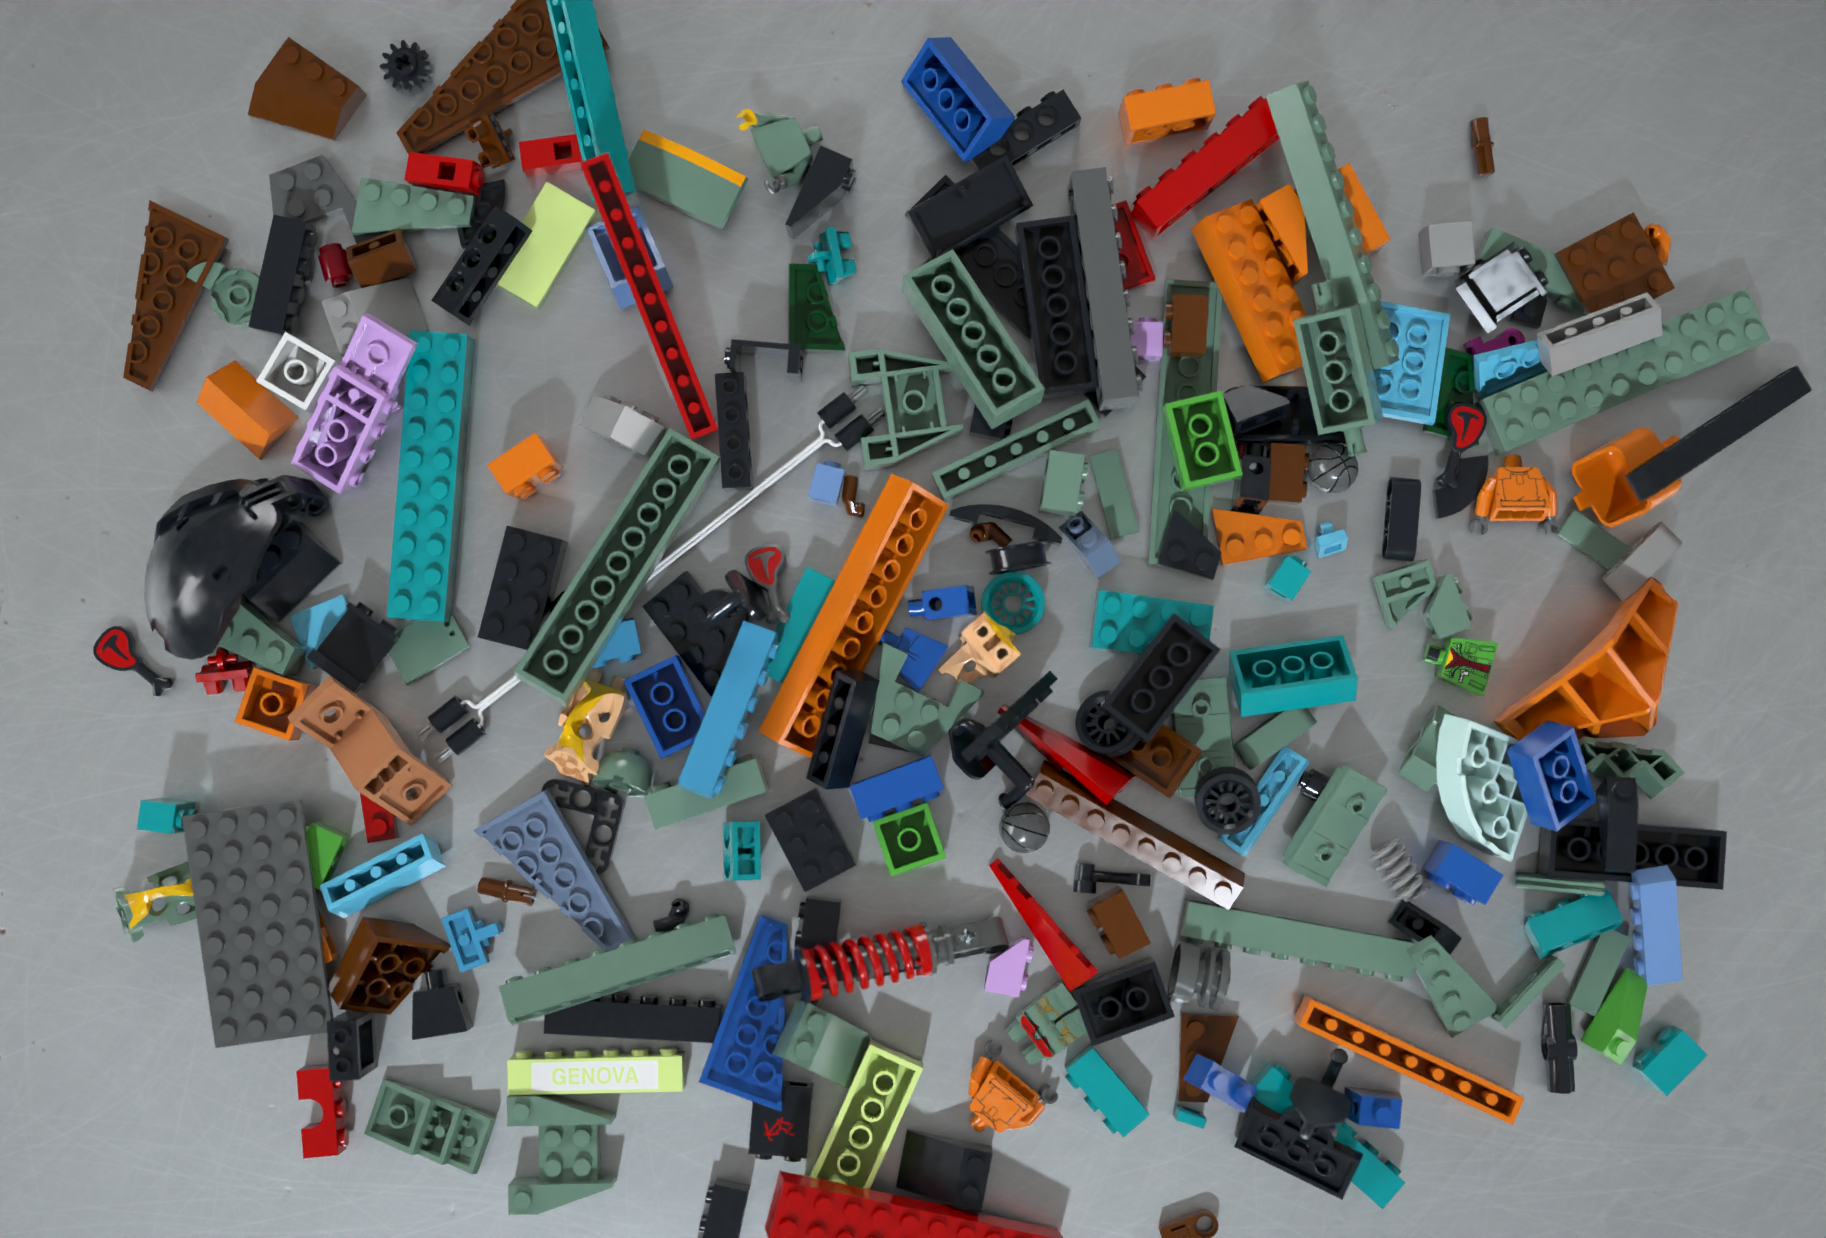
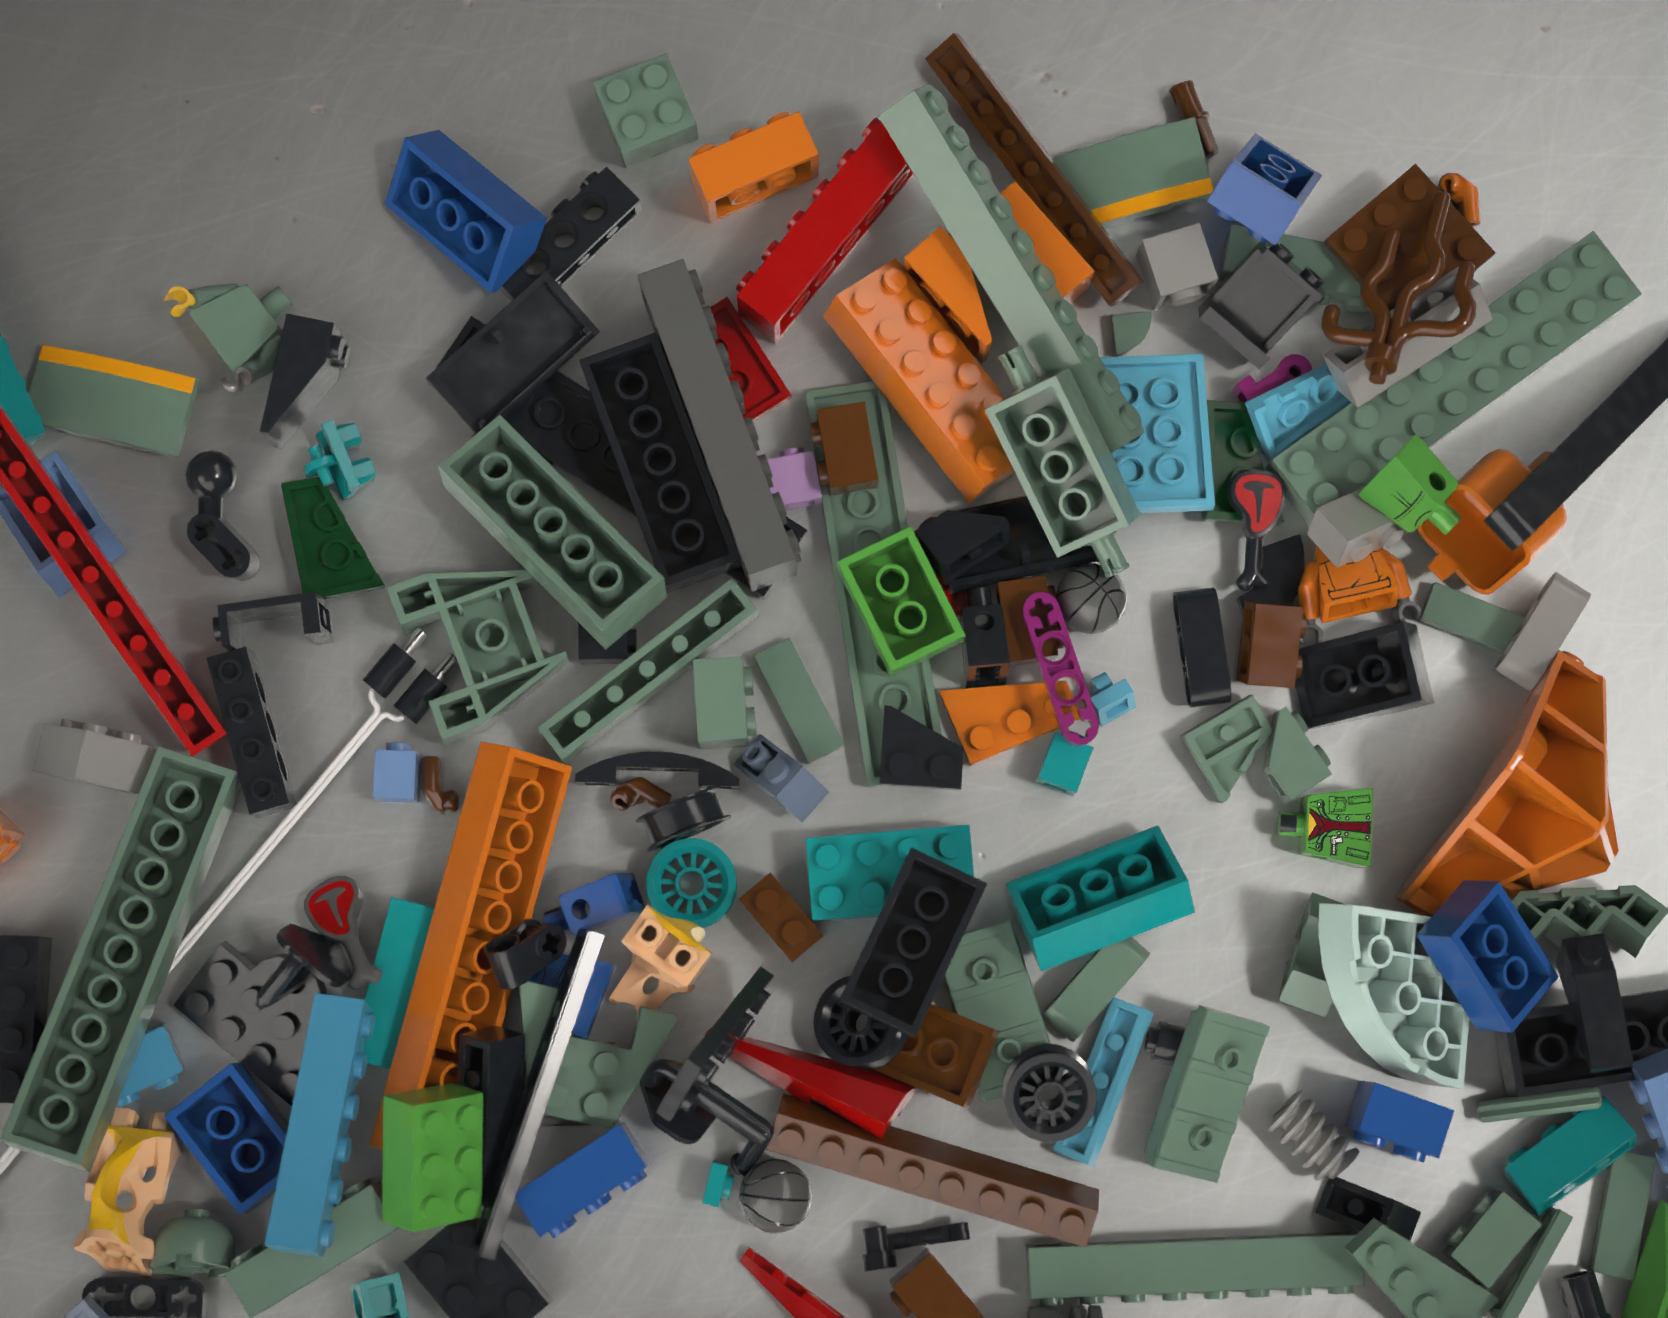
camera: 20 degrees left, 5 degrees down
bright green brick [872,801,946,877] -> none
black plate [1510,297,1548,329] -> none
none -> black beam [185,450,260,581]
none -> bright green brick [382,1083,483,1232]
none -> tile [470,927,605,1260]
none -> black piece [484,918,567,989]
none -> sand green brick [593,53,699,168]
none -> teal plate [702,1160,735,1207]
none -> reddish brown brick [739,872,824,963]
none -> reddish brown plate [925,33,1144,307]
none -> magenta beam [1022,592,1099,747]
none -> sand green slope [1052,117,1214,229]
none -> sand green tile [1110,311,1152,357]
none -> brick [1207,133,1322,245]
none -> reddish brown brick [1236,600,1307,688]
none -> black slope [1295,621,1435,730]
none -> light grey brick [1307,487,1404,568]
none -> reddish brown plant [1321,191,1477,385]
none -> bright green torso [1358,434,1462,535]
none -> sand green brick [1442,1189,1542,1288]

